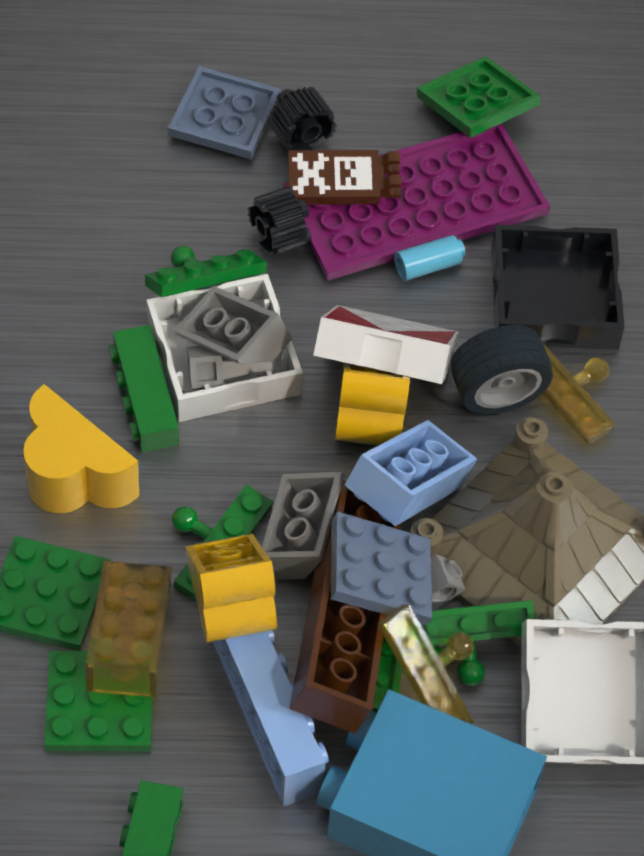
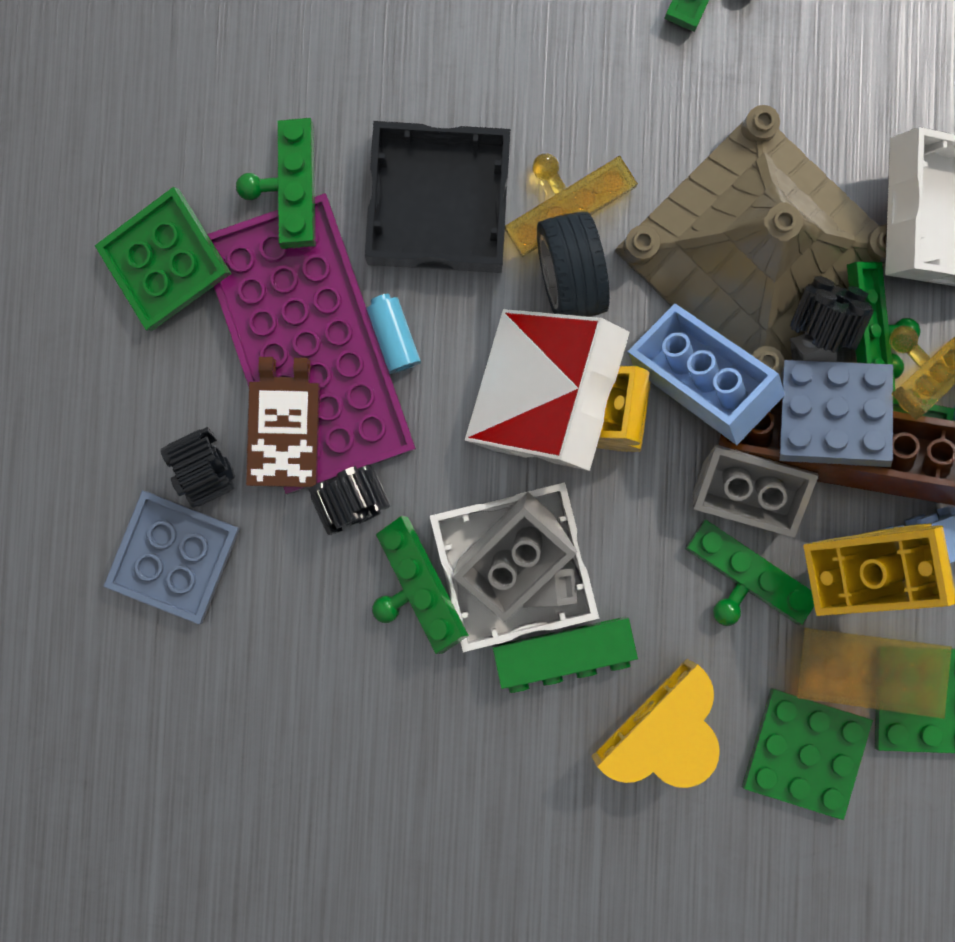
camera: 85 degrees left, 30 degrees up
none -> green plate [236,118,316,249]
none -> black brick [790,276,874,353]

